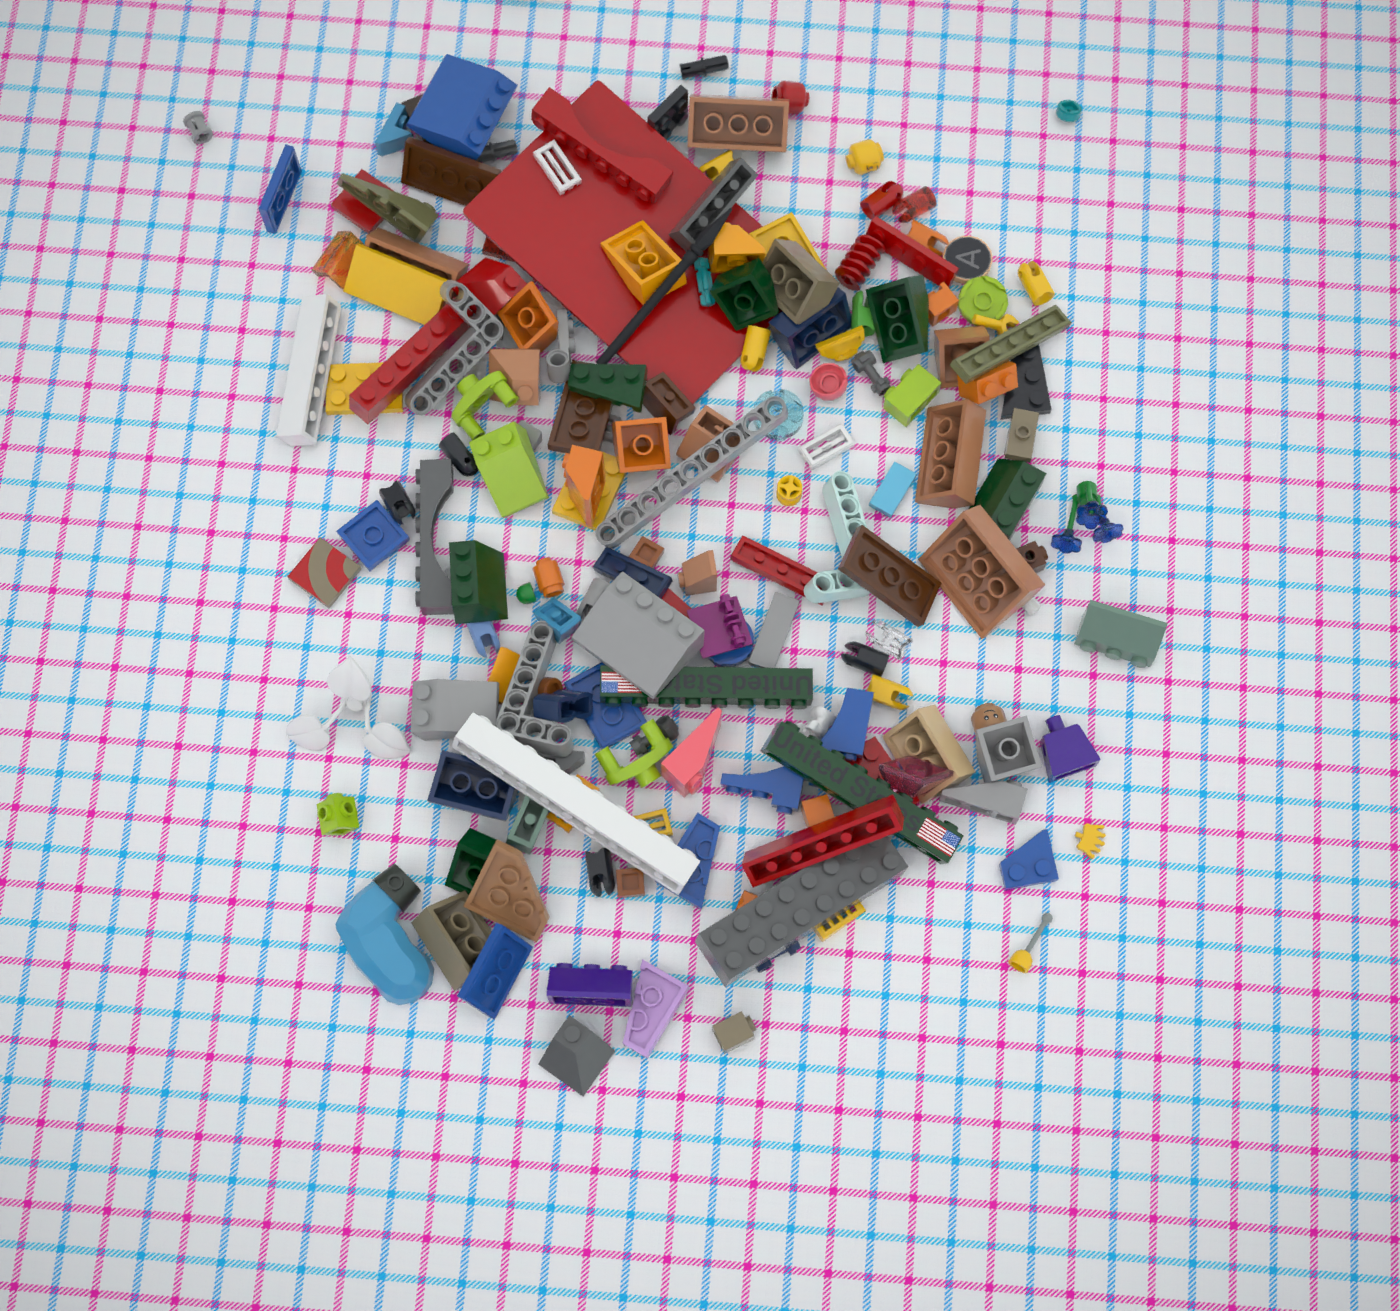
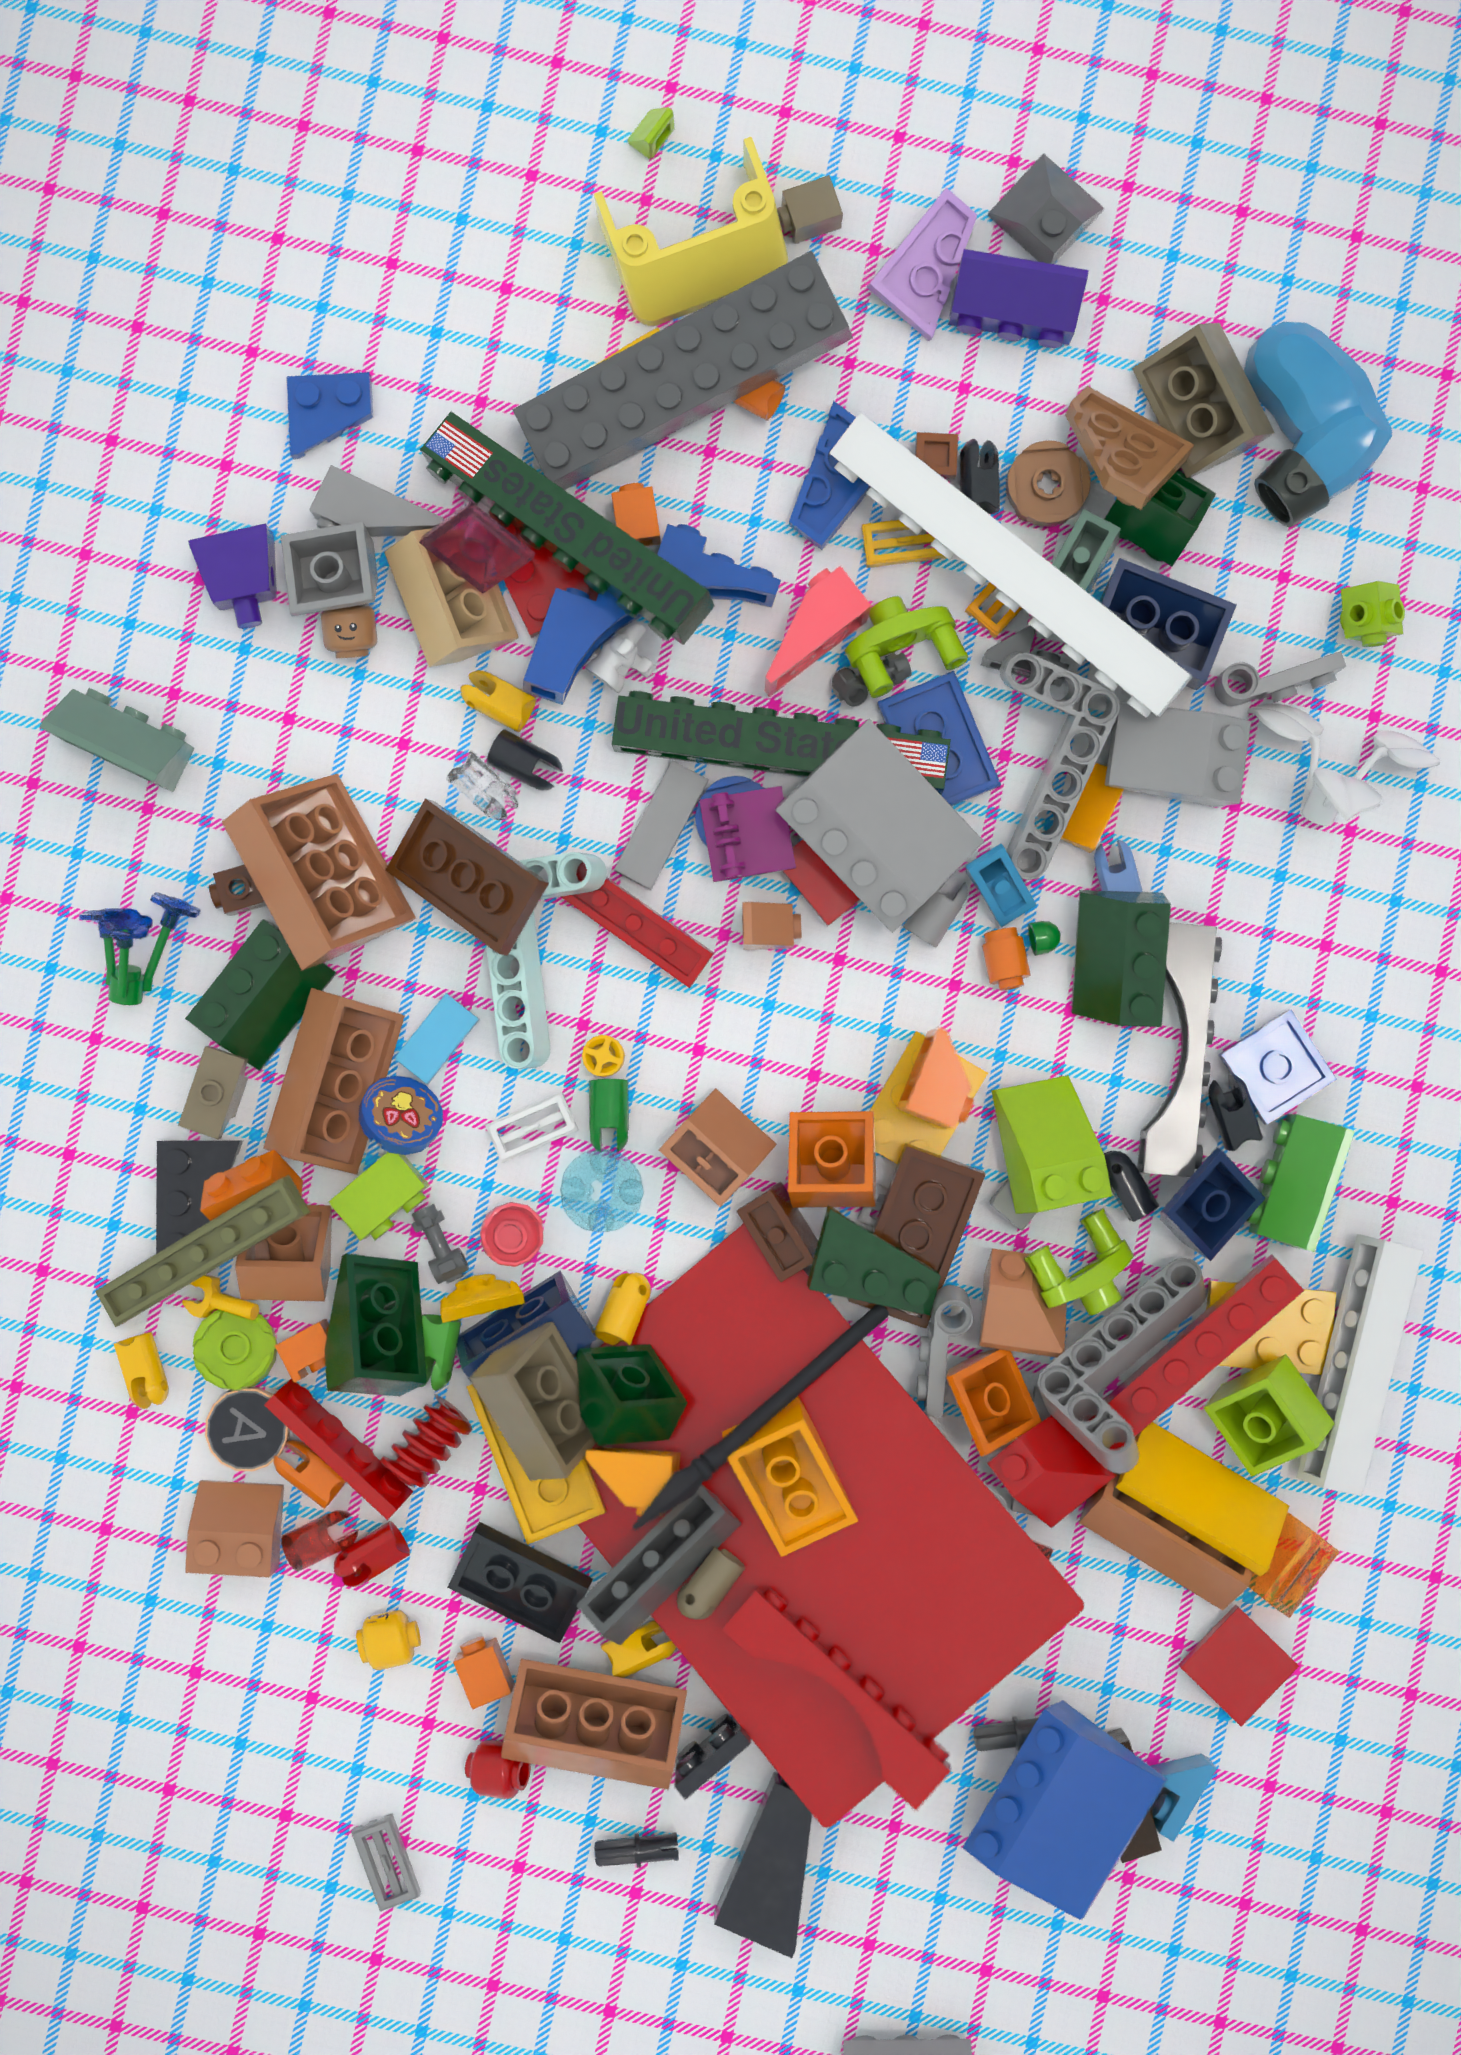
camera: 175 degrees left, 15 degrees up
blue tile [258,144,302,234] -> none
tile [287,537,361,608] -> none
olive wedge [336,173,439,244] -> none
reddish brown plate [401,137,501,206] -> none
blue tile [457,922,533,1020] -> none
white tile [533,140,582,195] -> none
dark blue brick [533,689,593,723] -> none
dark orange tile [538,677,563,695] -> none
dark blue tile [593,547,673,599] -> none
light grey beam [595,396,789,548] -> none
dark orange plate [629,536,664,569] -> none
teal axle [694,257,716,307] -> none
red brick [741,794,904,888] -> none
hinge [1008,913,1053,973] -> none
teal tile [1056,100,1082,122] -> none
yellow piece [1075,823,1106,859] -> none
none -> nougat slope [185,1480,284,1578]
none -> light grey tile [351,1813,421,1912]
none -> tile [359,1076,443,1155]
none -> black plate [447,1521,593,1644]
none -> orange brick [453,1636,515,1710]
none -> green piece [589,1079,629,1152]
none -> light yellow windscreen [594,137,788,326]
none -> lime slope [627,107,675,159]
none -> dark tan piece [677,1547,746,1620]
none -> black slope [714,1772,812,1958]
none -> medium nougat plate [1006,441,1091,527]
none -> dark blue slope [1160,1147,1266,1261]
none -> lime brick [1203,1354,1335,1477]
none -> light grey plate [1214,651,1346,706]
none -> bright green slope [1246,1114,1355,1253]

